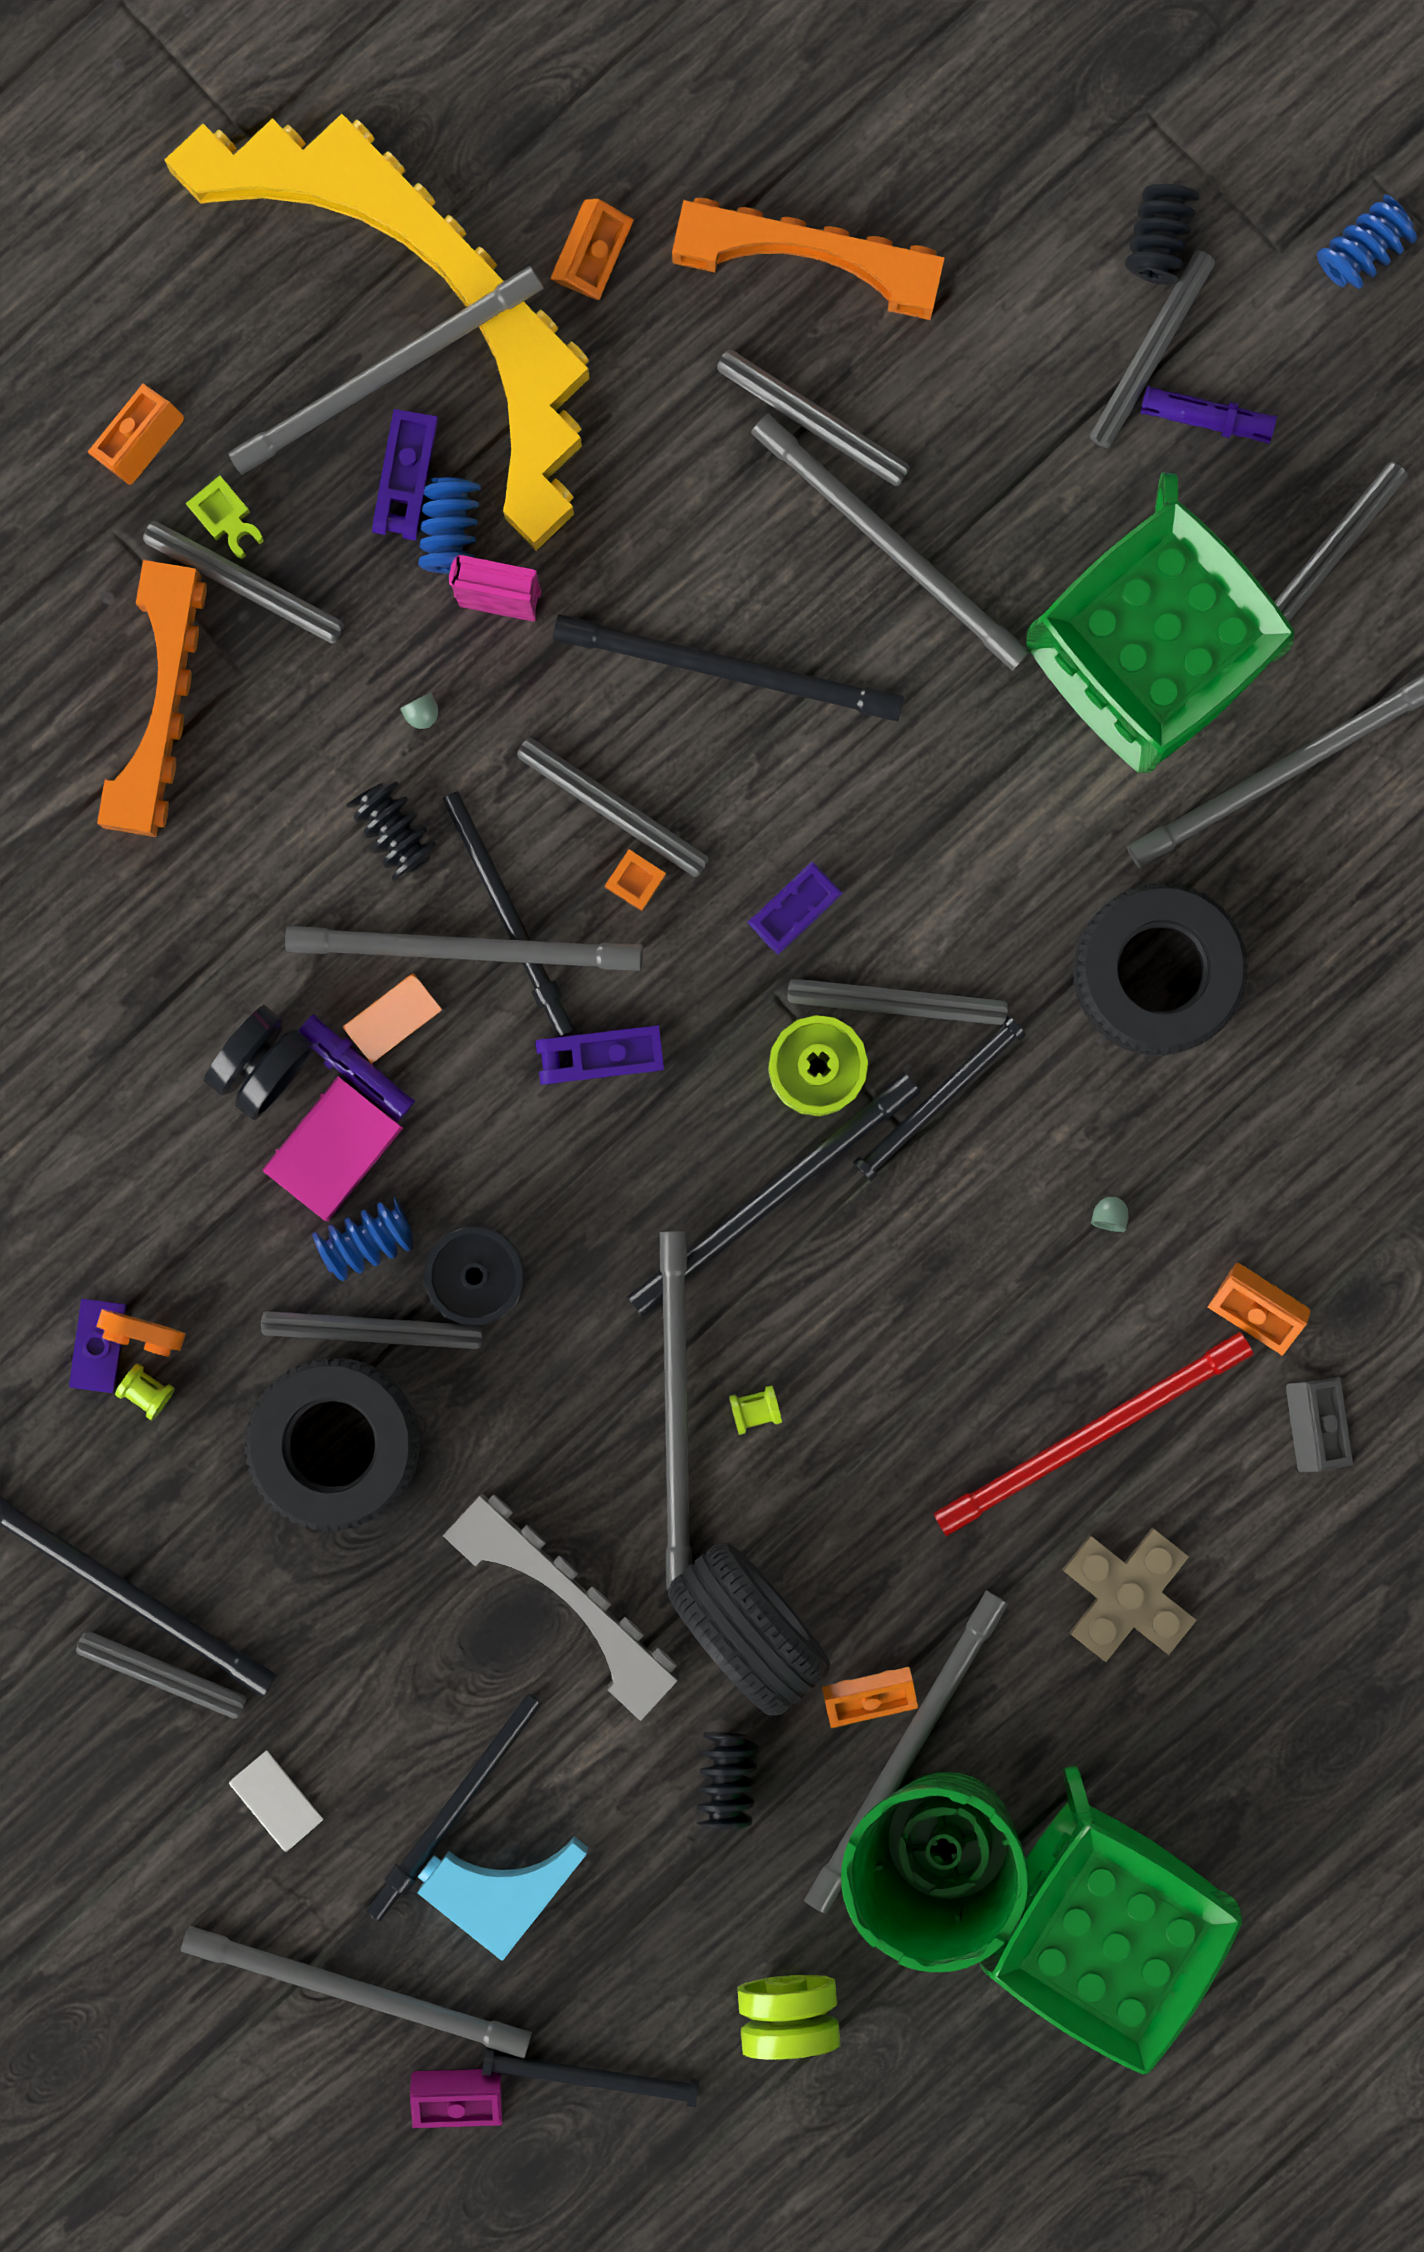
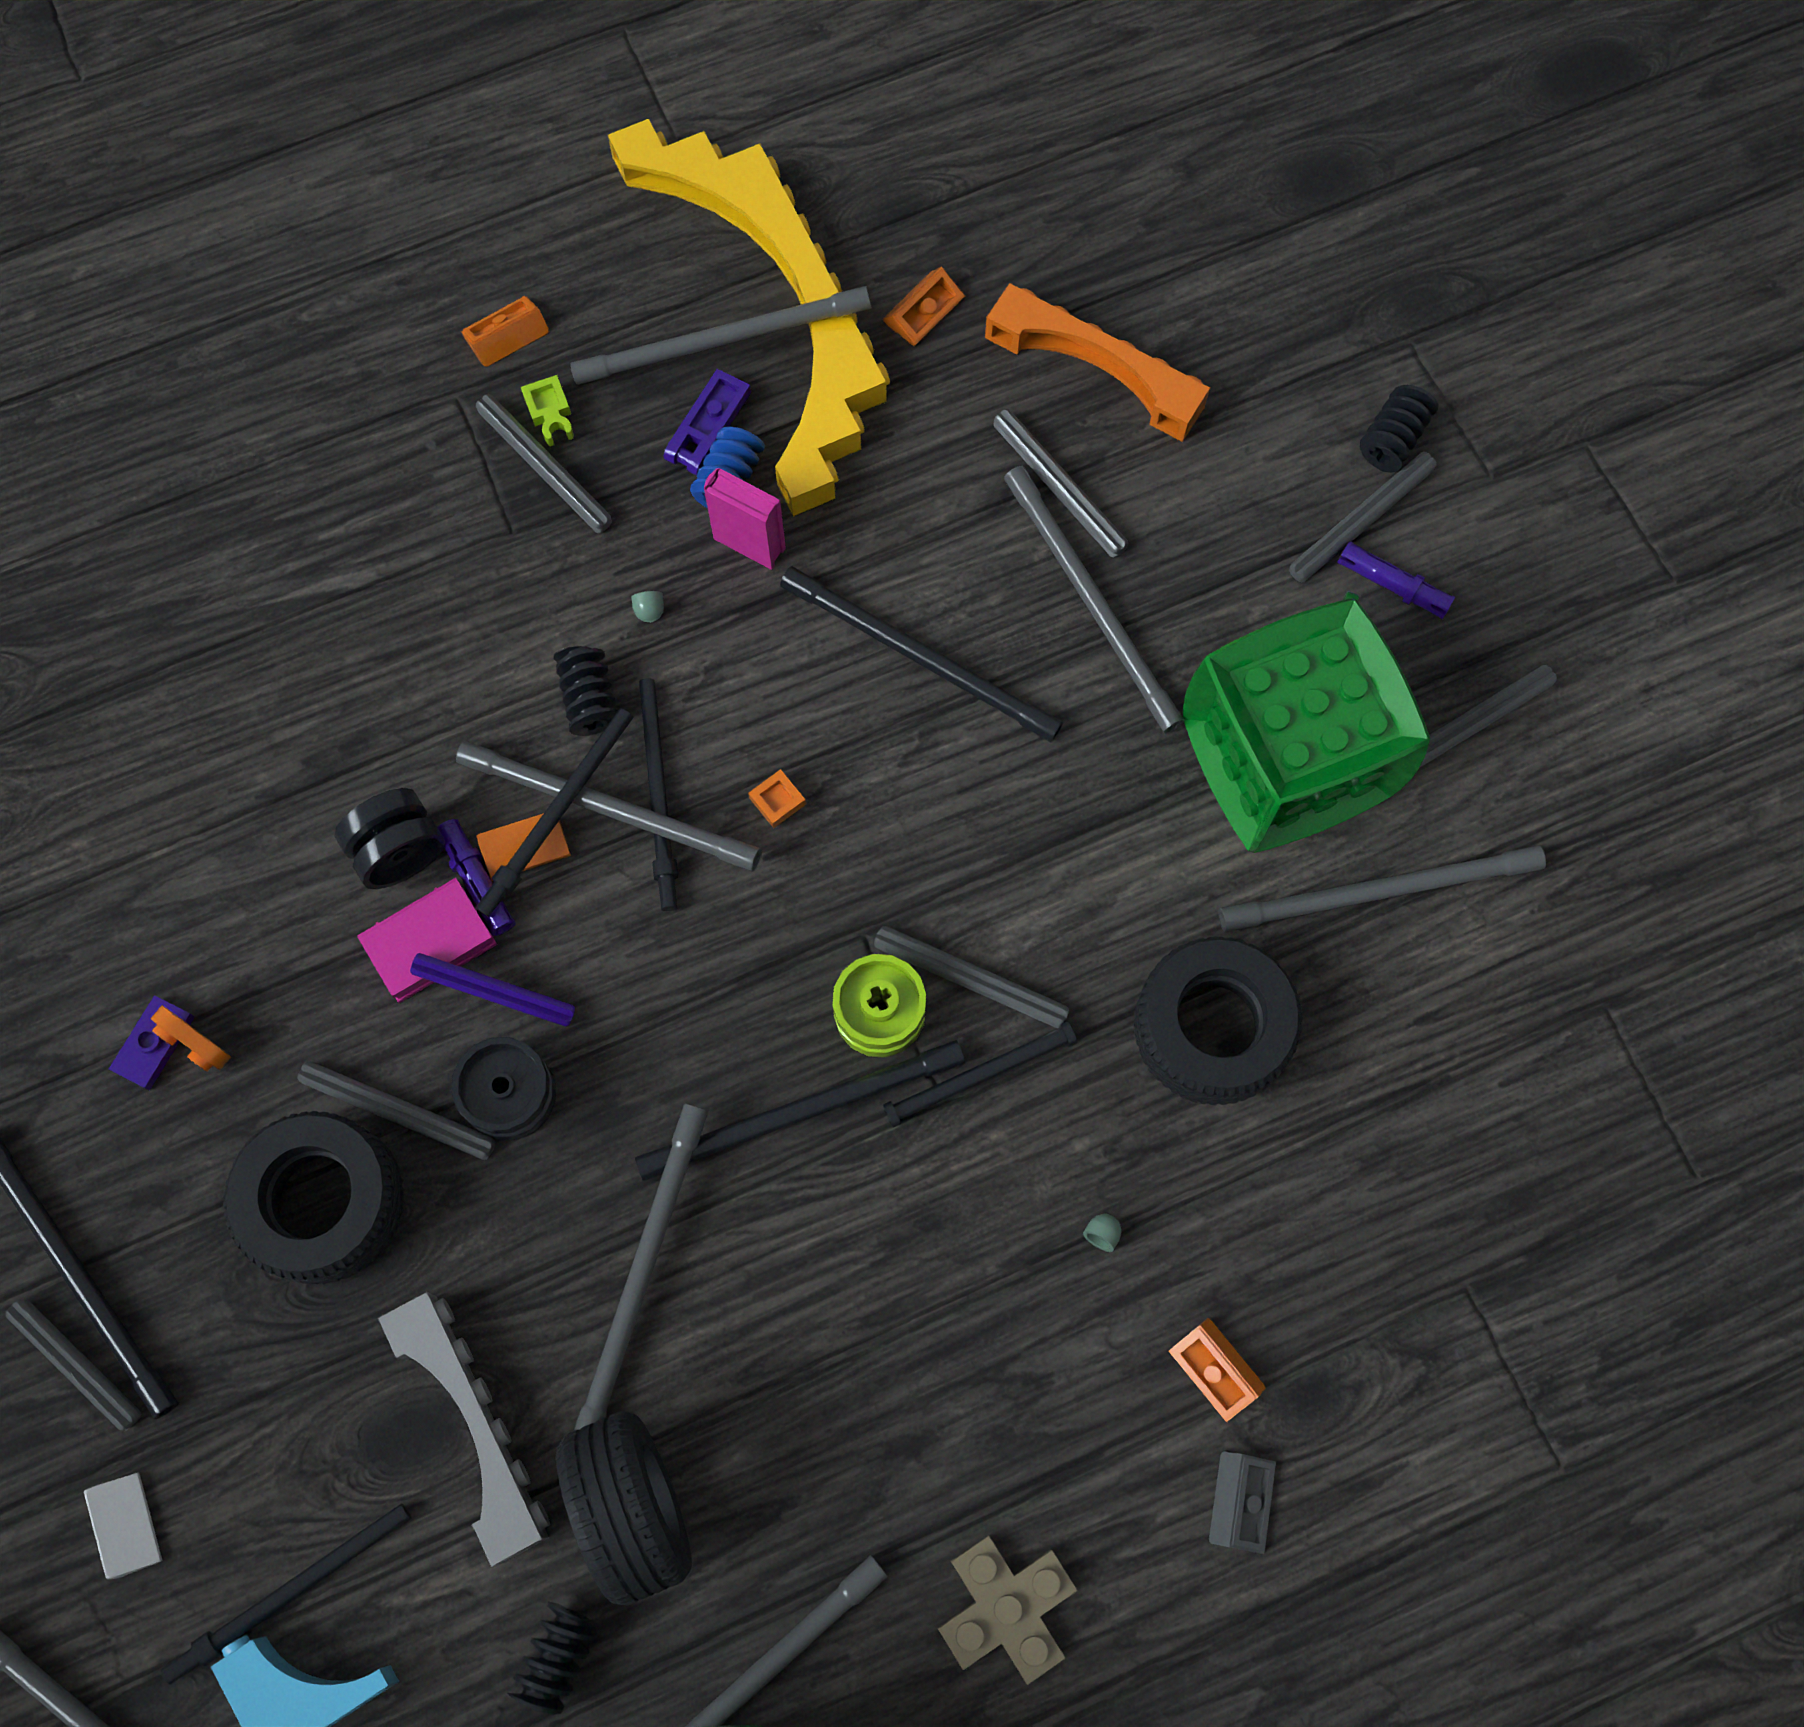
camera: 20 degrees right, 15 degrees down
orange arch [97,560,207,837] -> none
lime bush [115,1363,175,1421] -> none
blue piece [312,1196,414,1281] -> none
dark grey axle [517,737,708,877] -> none
dark purple plate [535,1025,664,1085] -> none
lime bush [729,1386,782,1435] -> none
dark purple plate [747,861,843,956] -> none
orange plate [822,1667,918,1728] -> none
red piece [933,1332,1254,1537] -> none
blue piece [1317,194,1417,290] -> none
none -> dark purple axle [410,953,575,1027]
none -> black bar [475,708,634,917]

